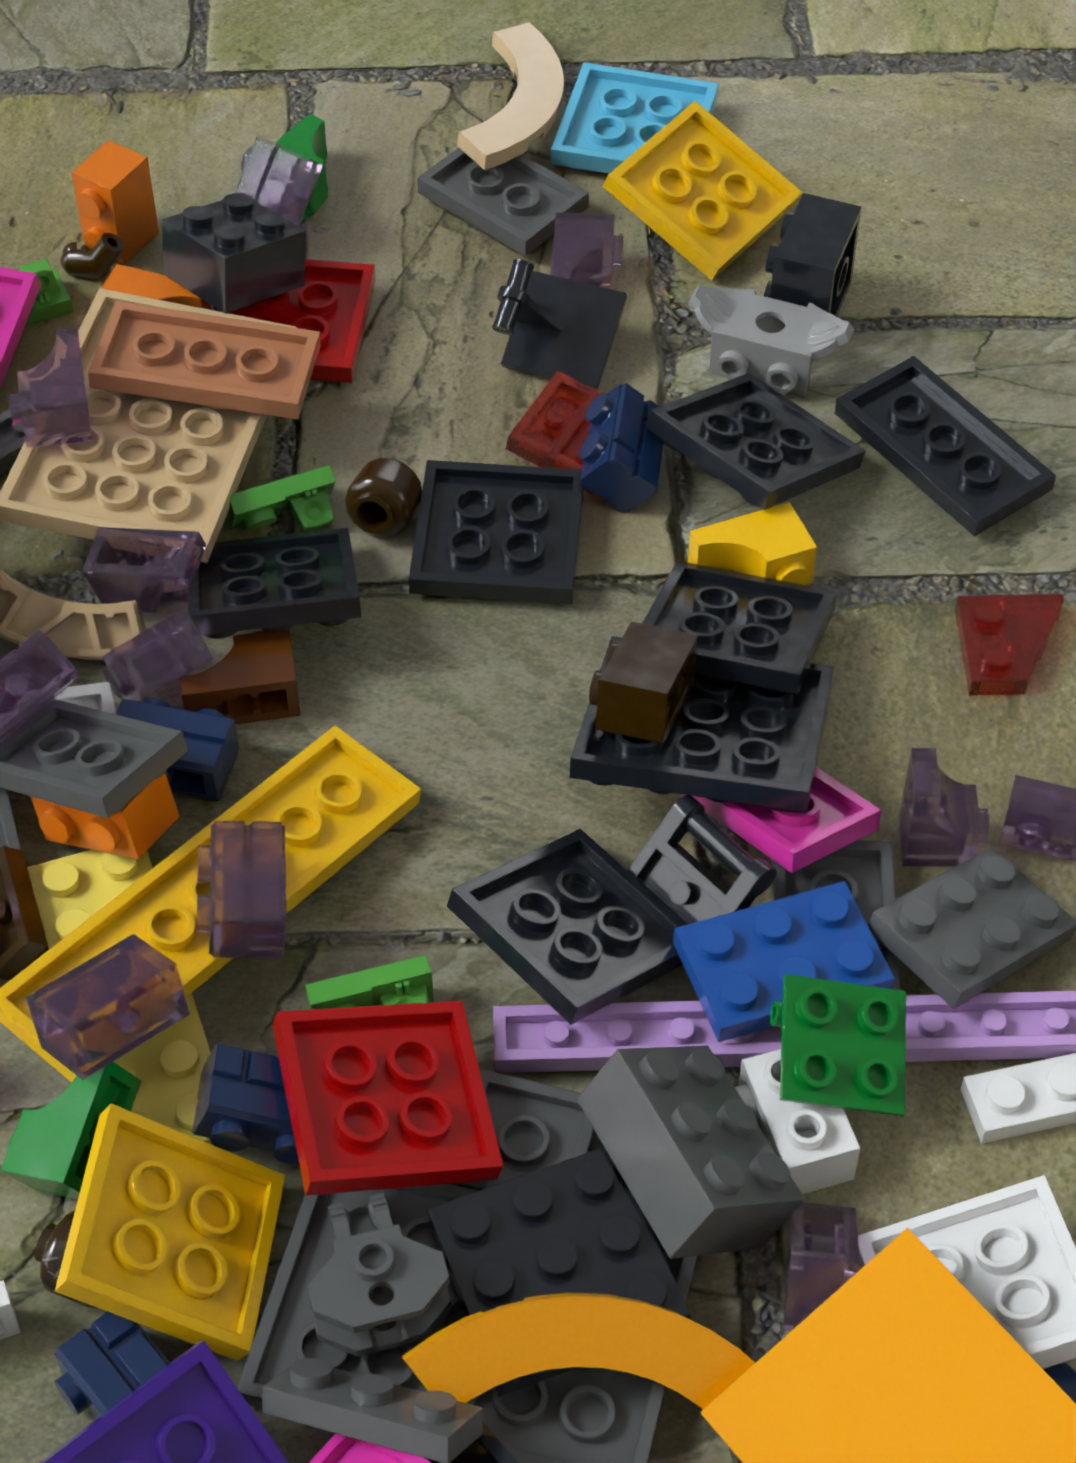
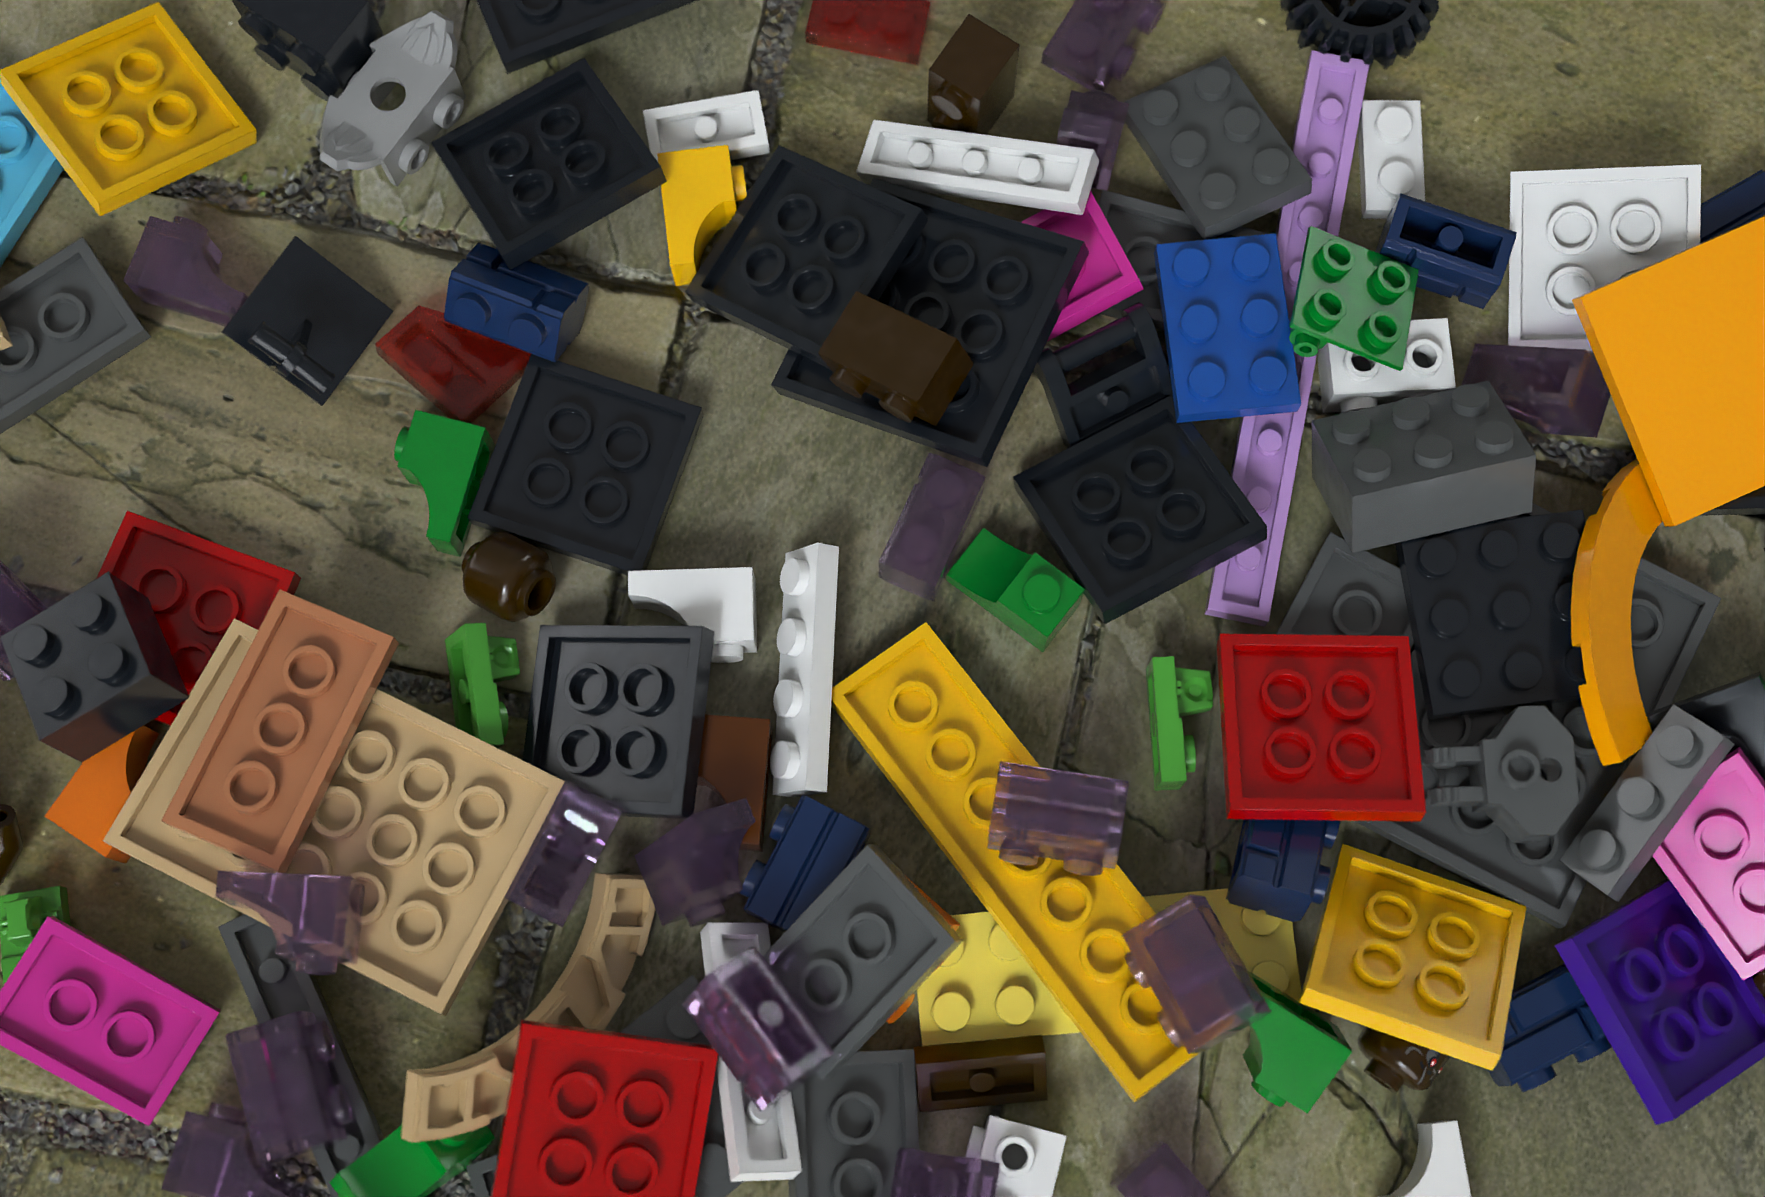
camera: 75 degrees left, 25 degrees up
none -> green arch [394,410,496,557]
none -> white arch [628,567,757,663]
none -> white plate [643,90,770,162]
none -> white plate [770,543,839,798]
none -> white plate [856,120,1099,215]
none -> clear purple brick [878,453,986,601]
none -> dark brown brick [927,14,1020,135]
none -> green arch [946,527,1085,652]
none -> dark blue brick [1375,193,1517,309]

